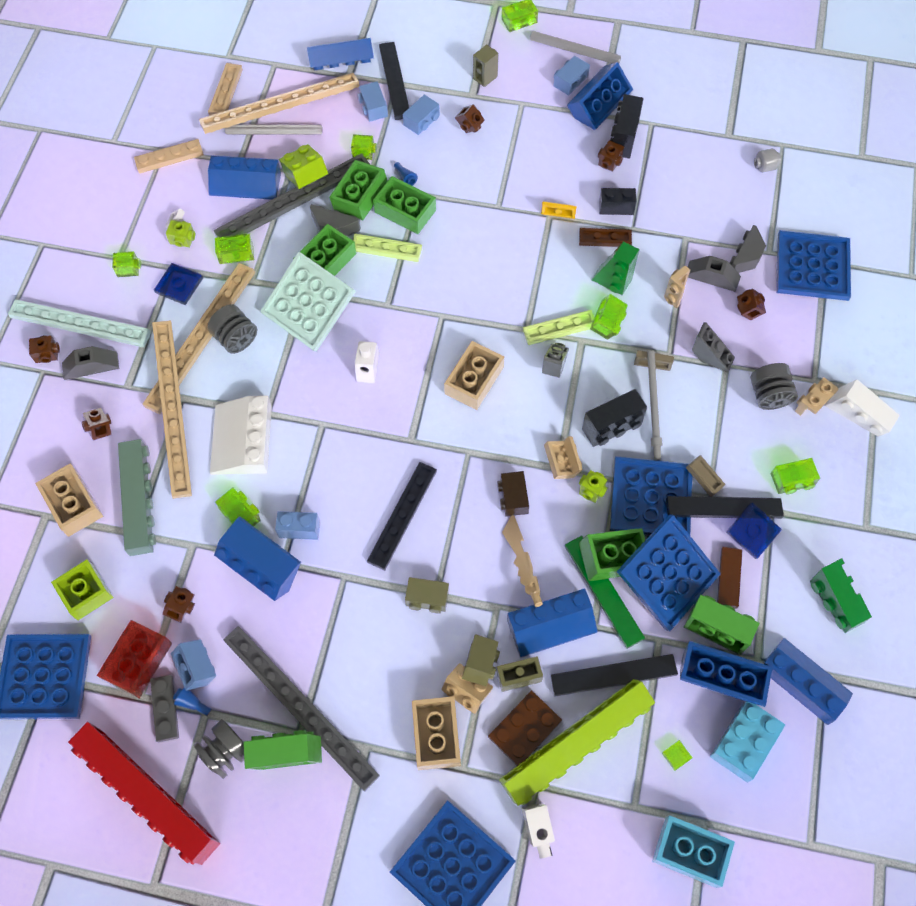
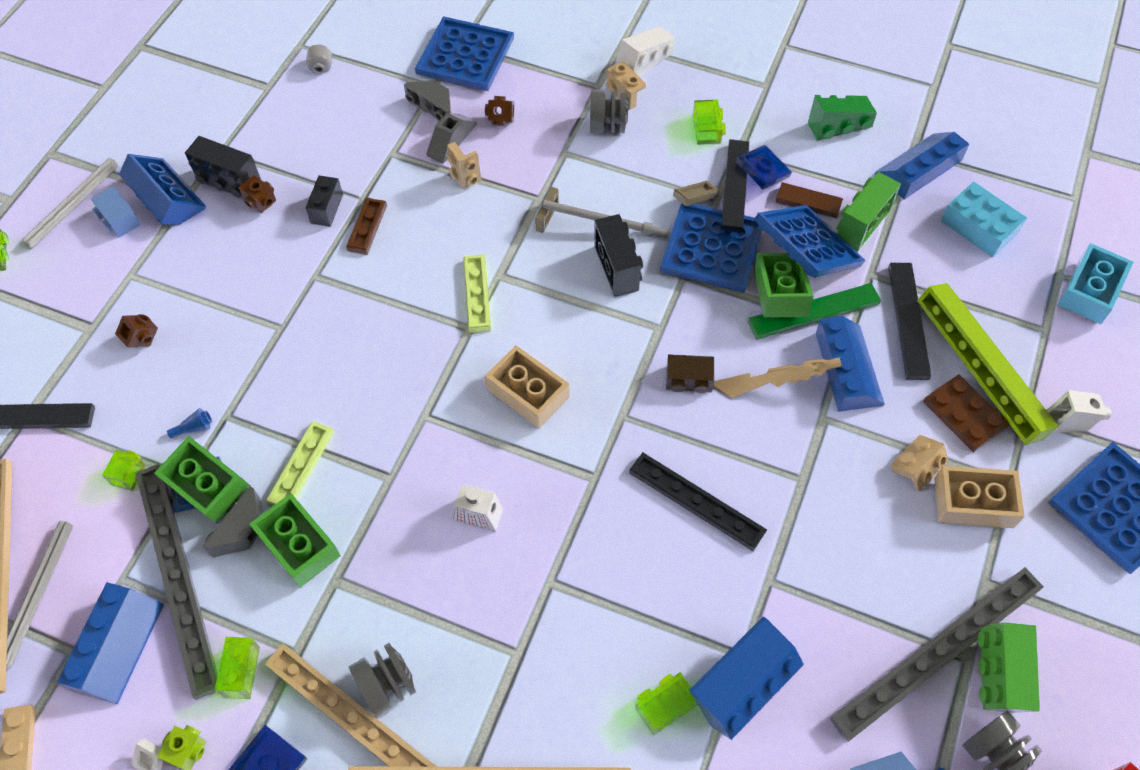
camera: 80 degrees left, 5 degrees down
white slope [210,395,272,475] -> none
light aqua plate [260,252,356,352] -> none
medium blue brick [275,511,320,540] -> none
lime brick [279,144,328,189] -> none
medium blue brick [357,81,388,122] -> none
bright green brick [373,176,436,234] -> none
medium blue brick [403,94,440,135] -> none
olive brick [405,577,449,614] -> none
olive brick [462,634,500,686] -> none
olive brick [473,44,499,87] -> none
olive brick [496,656,543,692] -> none
yellow slope [541,201,577,219] -> none
dark grey slope [542,343,569,378] -> none
tan bracket [544,436,583,479] -> none
lime brick [578,470,608,503] -> none
clear neon green brick [590,294,628,340] -> none
green wedge [591,241,640,295] -> none
clear neon green tile [662,740,693,771] -> none
blue slope [680,641,773,707] -> none
dark grey slope [692,322,735,372] -> none

